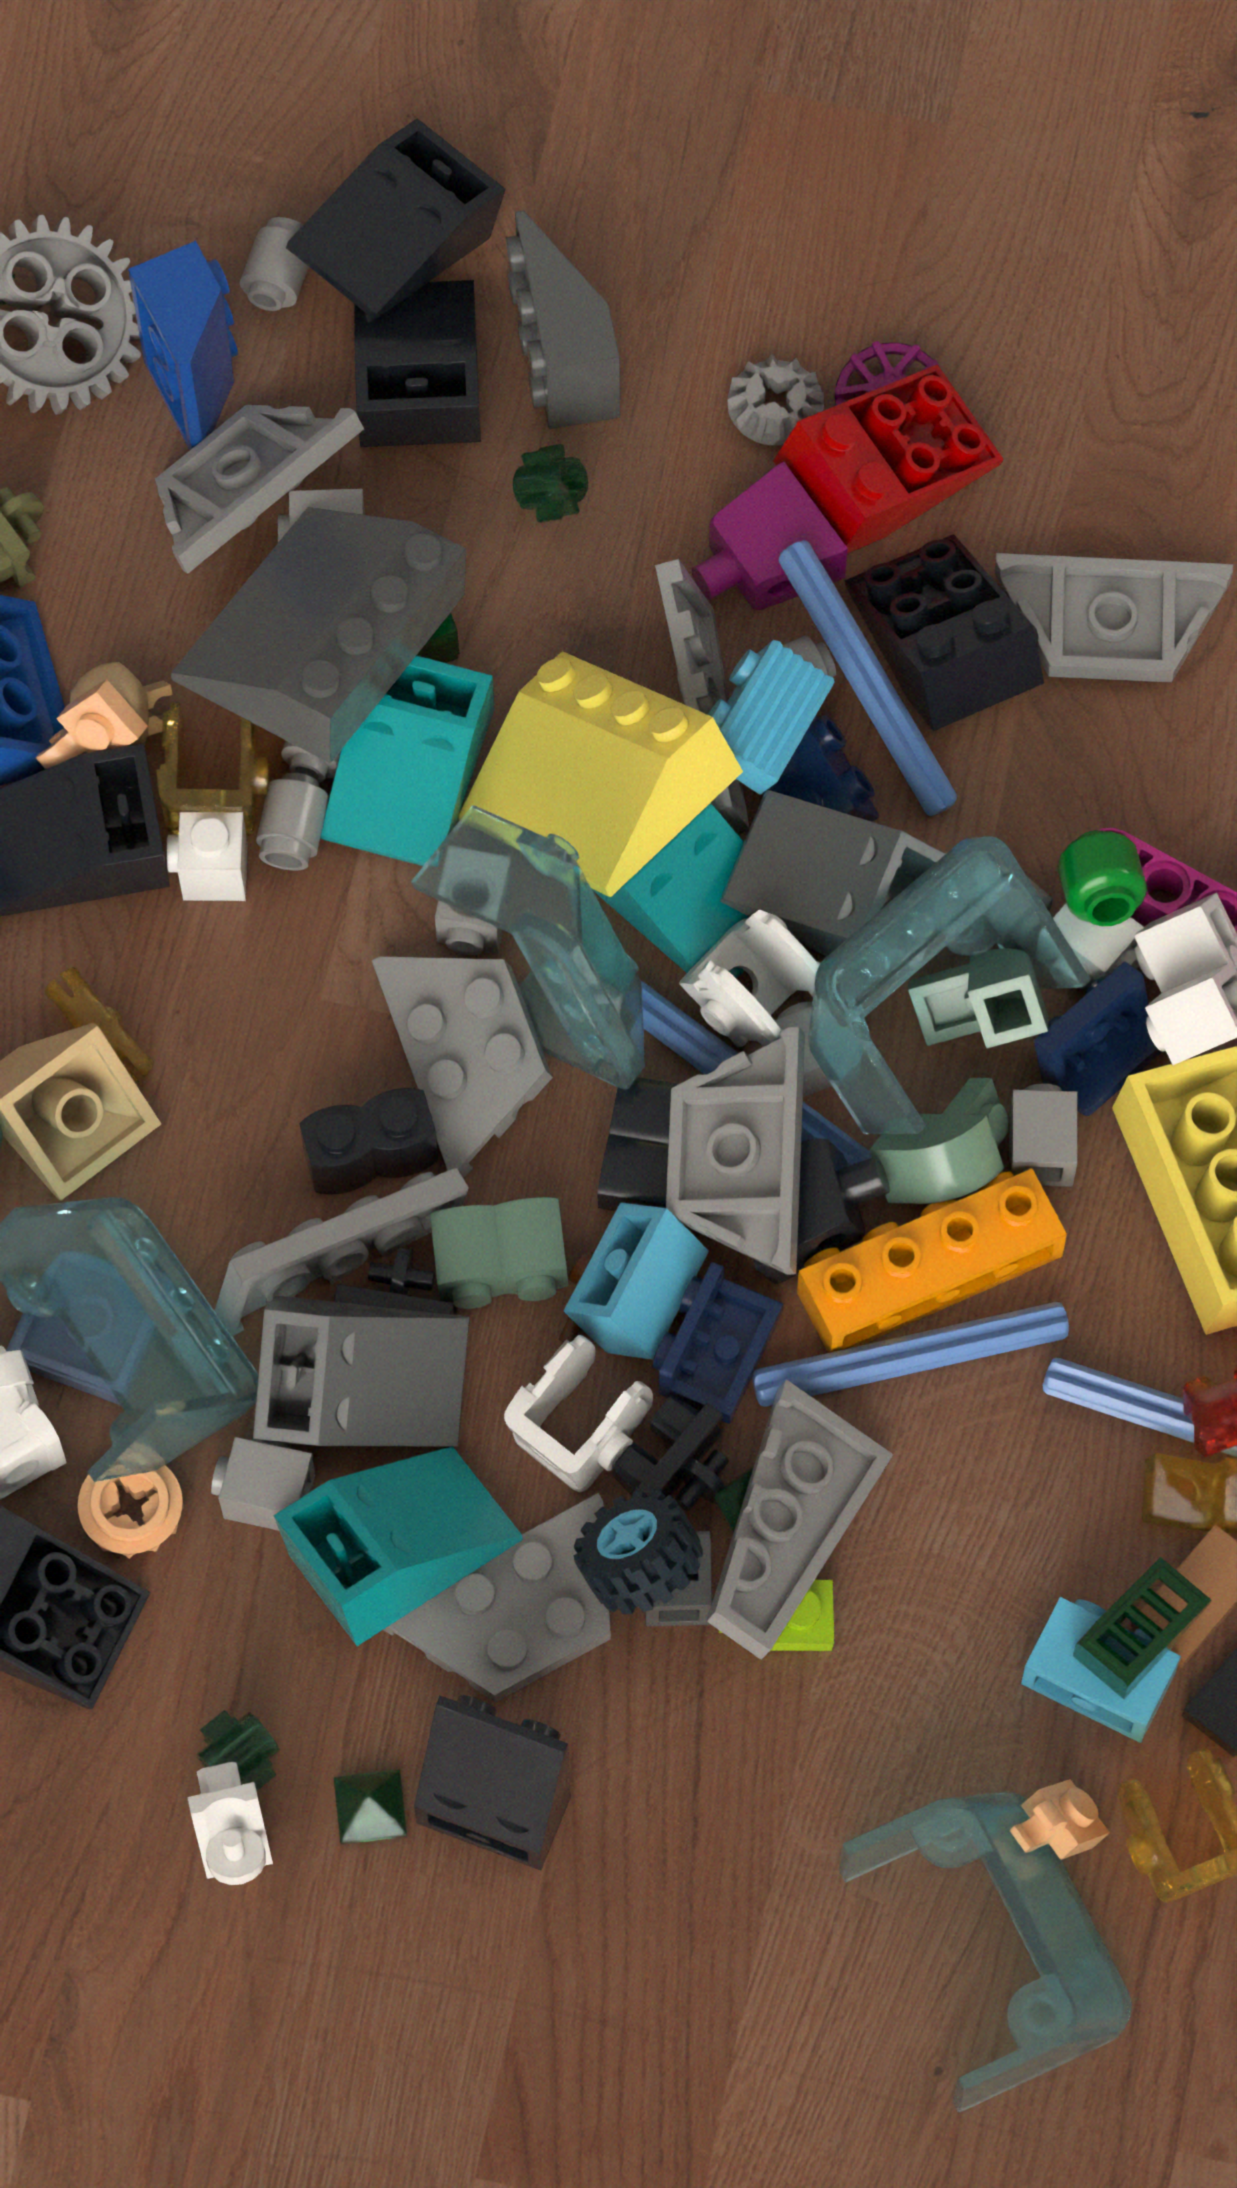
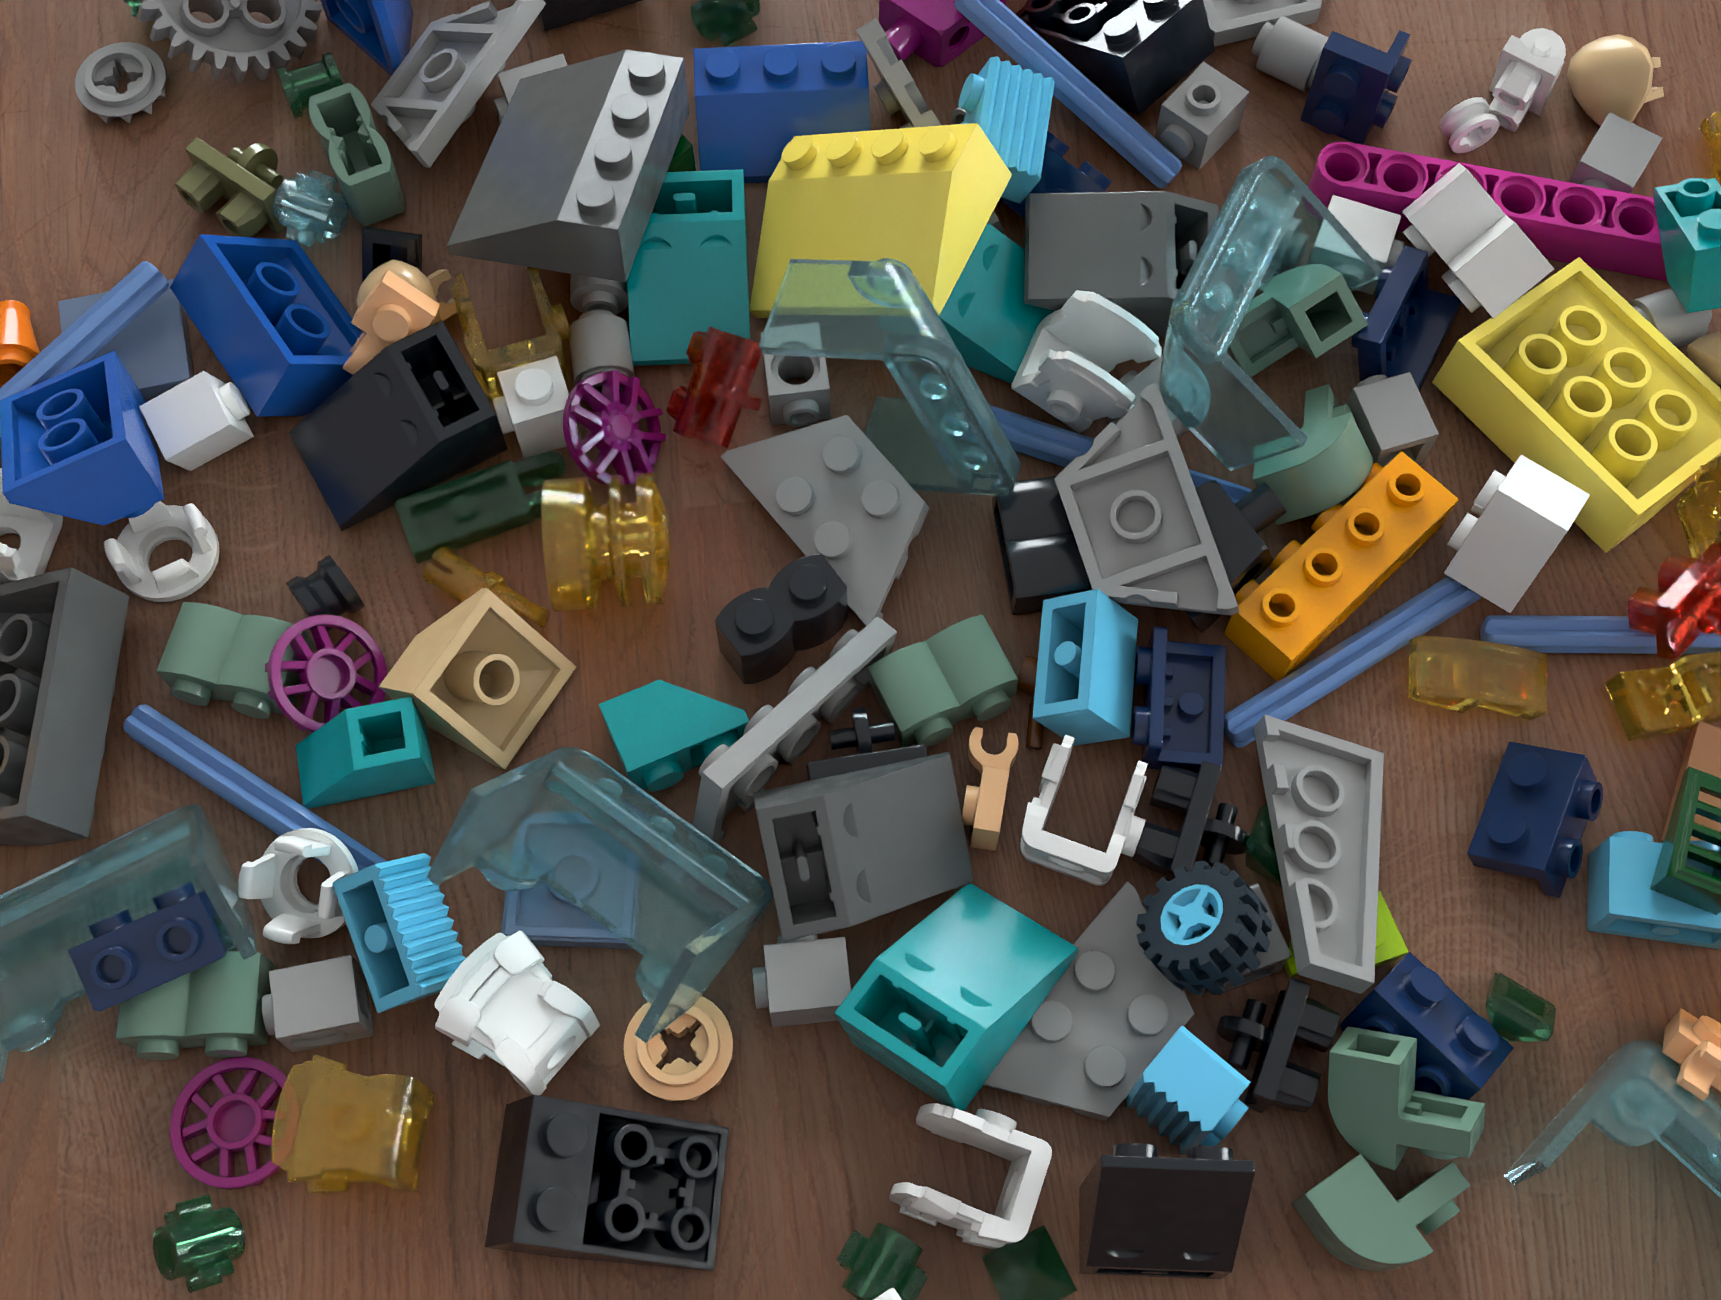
camera: 20 degrees left, 0 degrees up
green head [1057,830,1147,927] -> none
none -> clear light blue gear [273,169,349,247]
none -> clear green bush [276,52,343,119]
none -> sand green brick [309,82,405,227]
none -> black slope [362,227,422,283]
none -> clear green hinge [394,451,579,564]
none -> clear yellow wheel [541,472,671,612]
none -> magenta wheel [563,370,666,487]
none -> teal slope [598,680,749,793]
none -> clear red hips [666,326,764,448]
none -> blue slope [693,41,871,184]
none -> white piece [889,1103,1052,1249]
none -> light nougat plate [962,727,1019,852]
none -> medium azure brick [1126,1026,1250,1154]
none -> light grey brick [1155,61,1249,170]
none -> black hips [1216,977,1340,1113]
none -> light grey brick [1251,16,1329,92]
none -> sand green brick [1291,1154,1471,1271]
none -> dark blue bracket [1300,30,1412,145]
none -> sand green brick [1328,1026,1485,1170]
none -> dark blue bracket [1340,952,1514,1100]
none -> clear yellow slope [1409,636,1547,721]
none -> white brick [1444,454,1590,613]
none -> dark blue bracket [1467,741,1603,898]
none -> clear green slope [1486,972,1556,1042]

